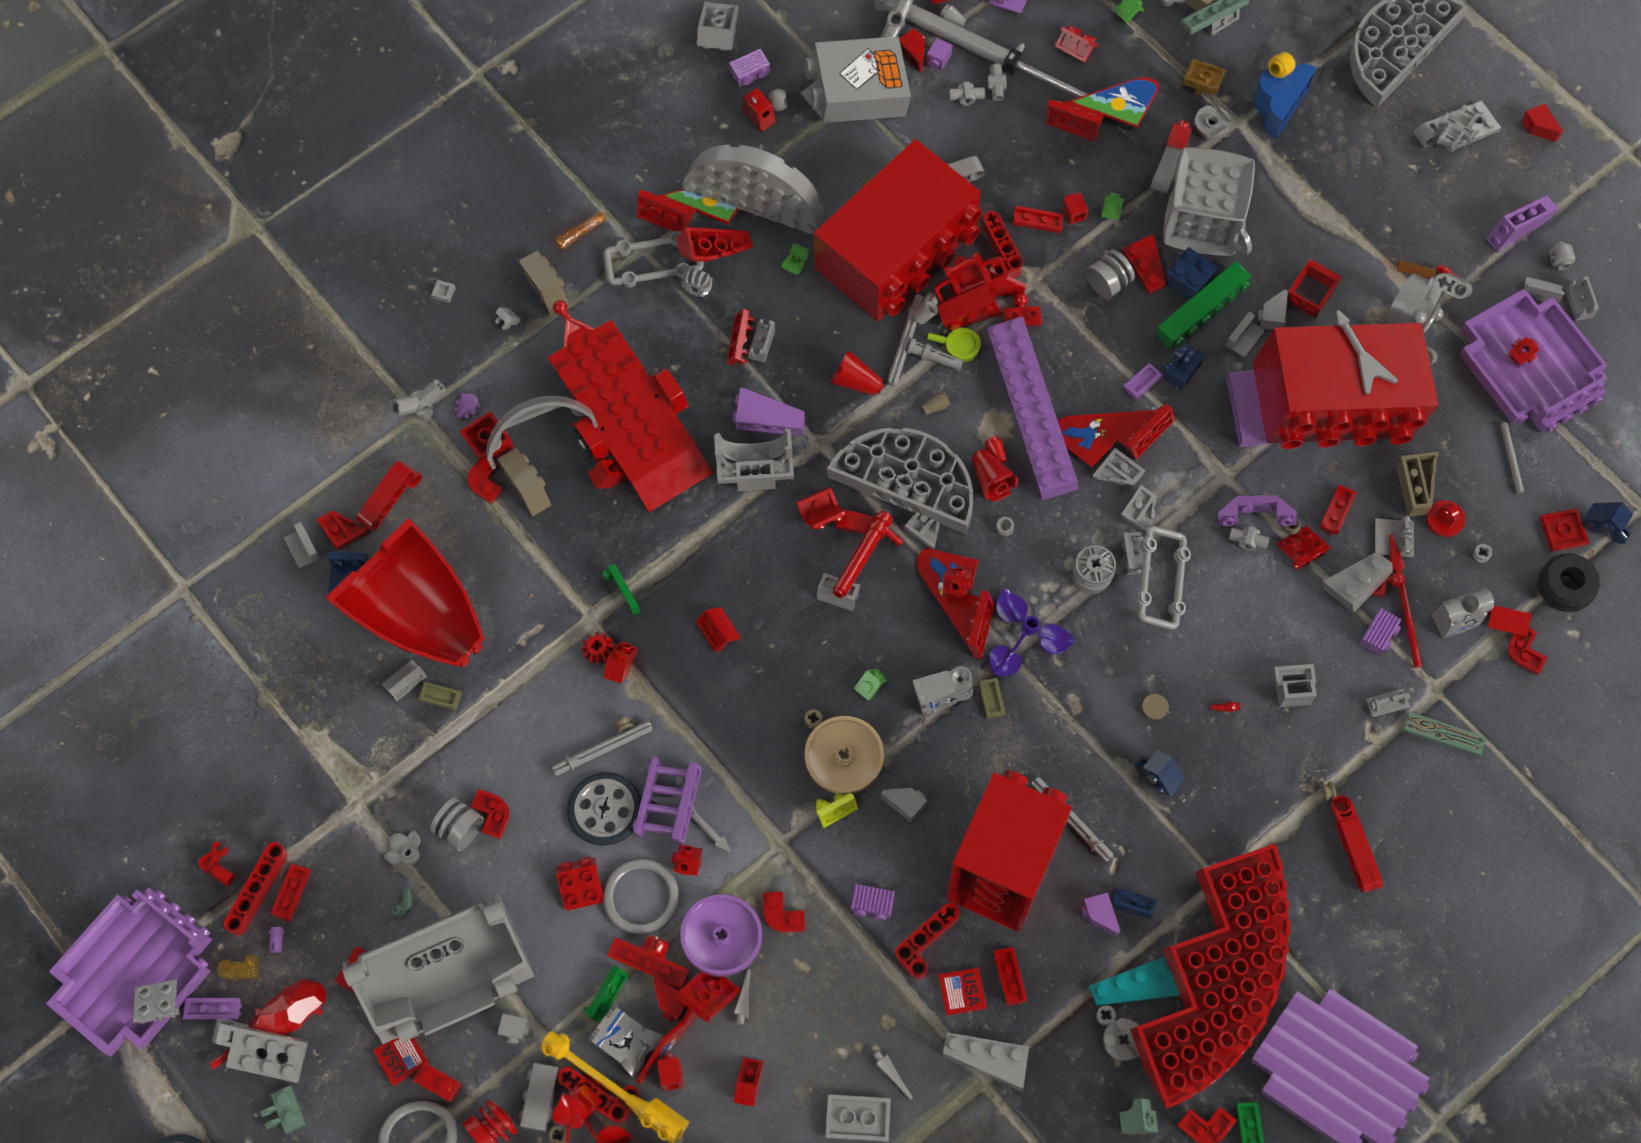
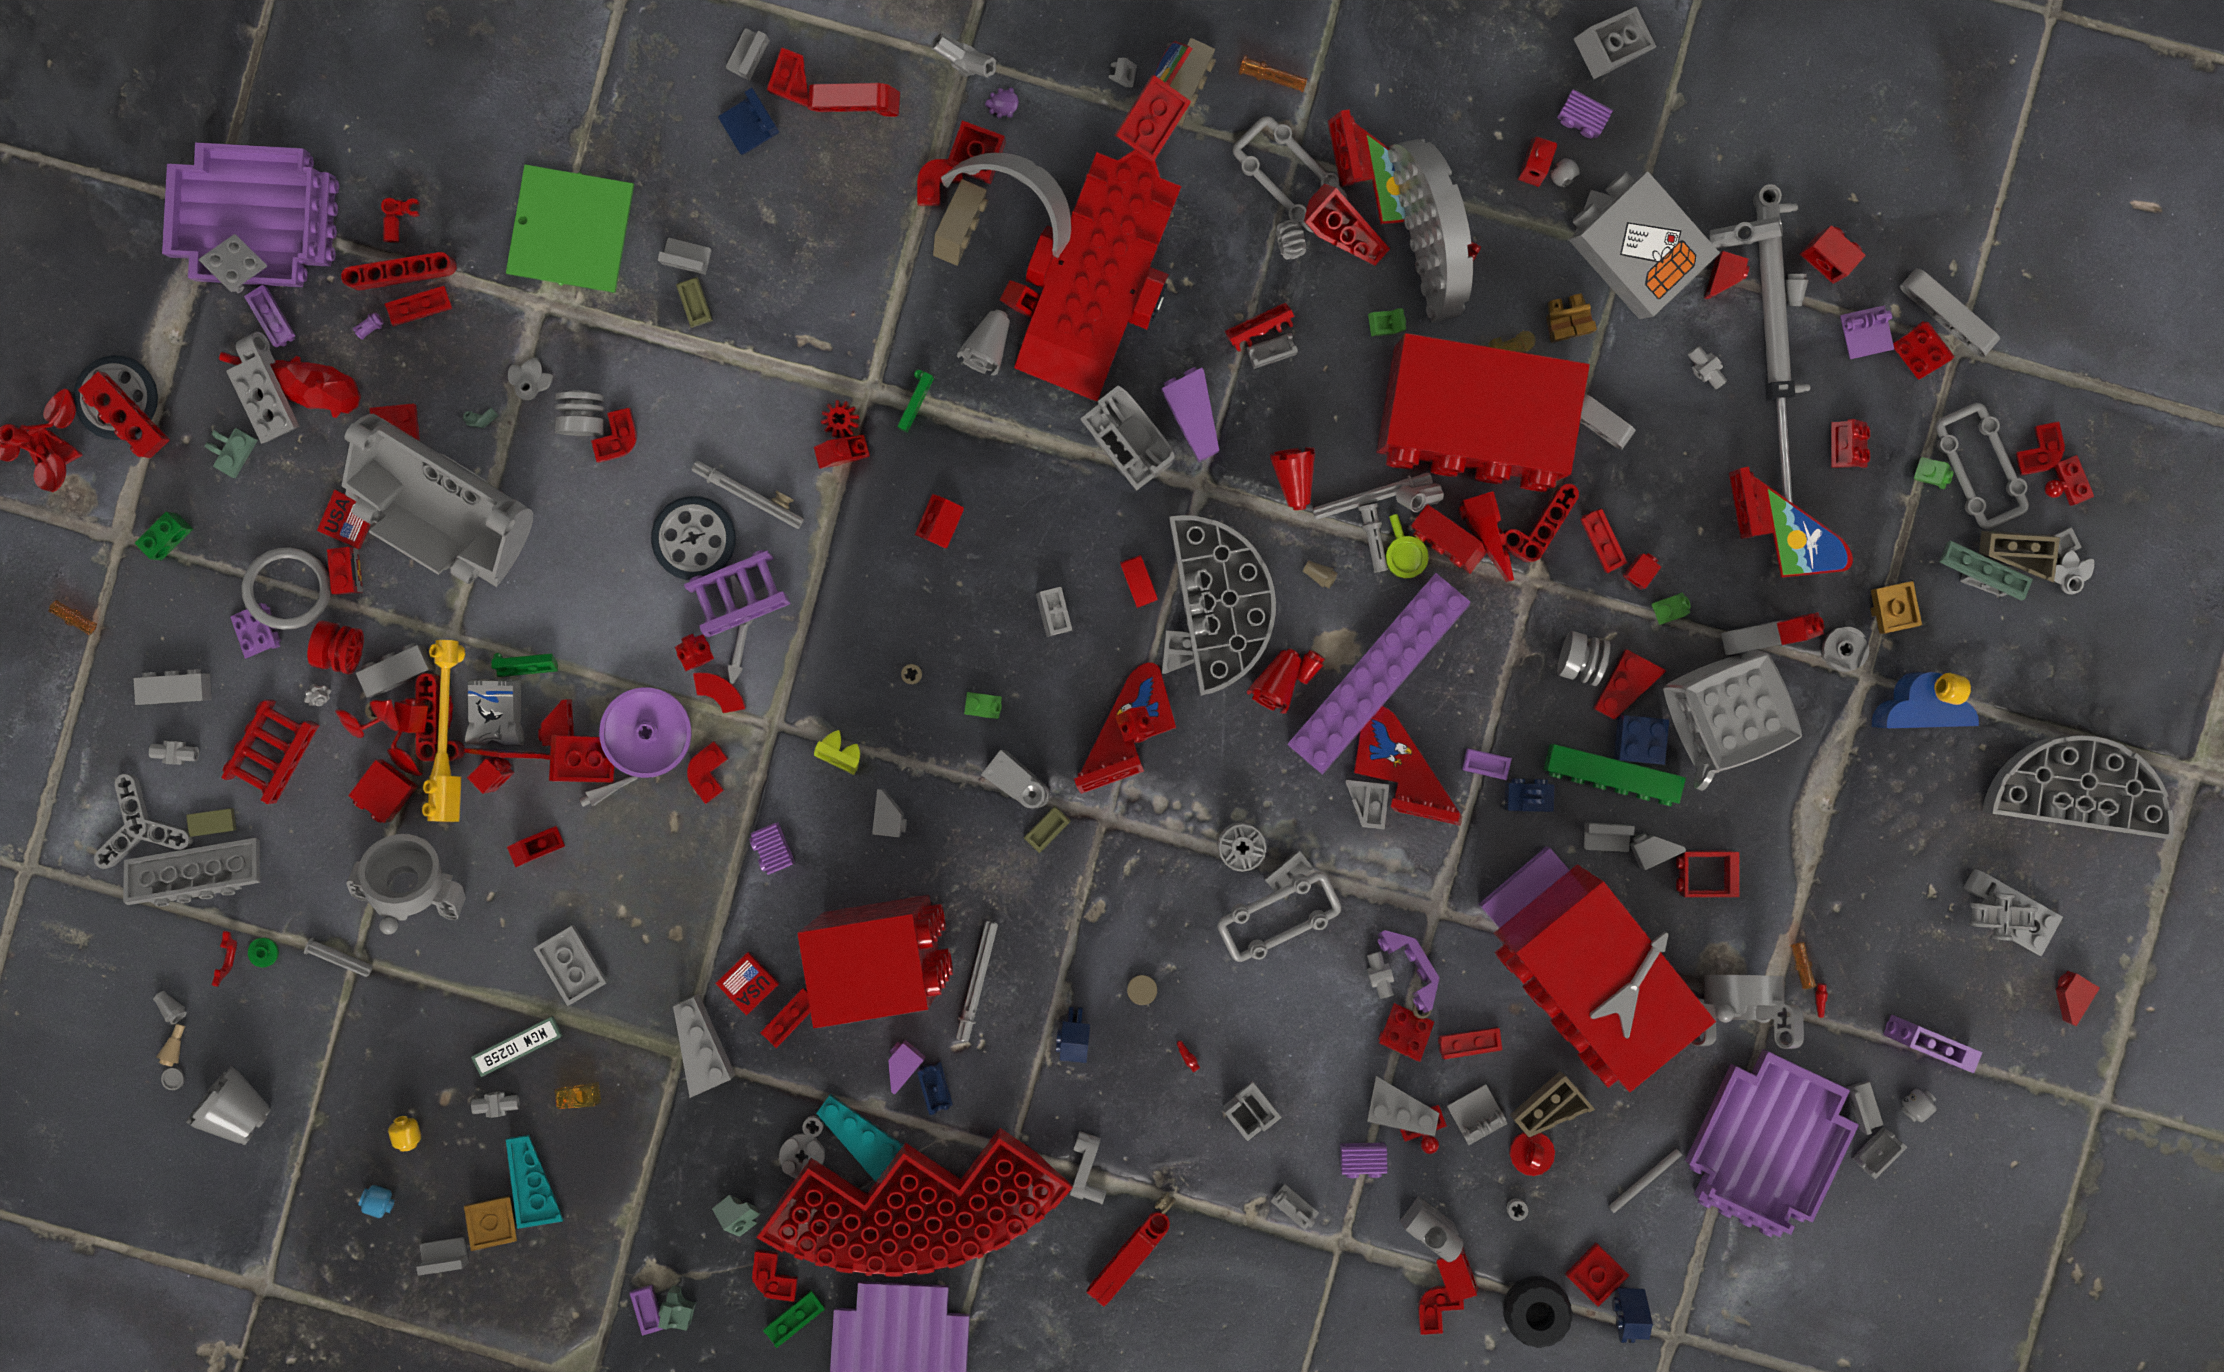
camera: 55 degrees right, 20 degrees up
clear yellow leg [217,955,259,980] -> none
red panel [325,518,485,669] -> none
light grey brick [497,1014,531,1044] -> none
red bracket [556,856,603,911] -> none
light grey wedge [603,859,679,934] -> none
red plate [607,935,690,989] -> none
red bracket [795,487,846,530] -> none
tan dish [805,716,884,794] -> none
red cylinder [833,511,904,598] -> none
light grey piece [873,1050,913,1100] -> none
red beam [895,903,960,980] -> none
medium lavender brick [927,38,952,70] -> none
red bar [935,252,1009,304] -> none
light grey axle [987,64,1007,101] -> none
dark purple plant [989,588,1076,677] -> none
light grey tile [995,516,1015,537] -> none
red plate [1003,292,1042,327] -> none
light grey wing [1120,485,1157,534] -> none
red piece [1389,534,1422,668] -> none
sand green tile [1403,712,1486,757] -> none
red brick [1507,337,1540,368] -> none
none -> bright green piece [506,165,634,293]
none -> red tile [693,673,746,713]
none -> light grey cone [957,310,1010,375]
none -> light grey beam [1070,1131,1107,1204]
none -> red piece [1114,41,1193,162]
none -> pearl gold hips [1546,293,1597,343]

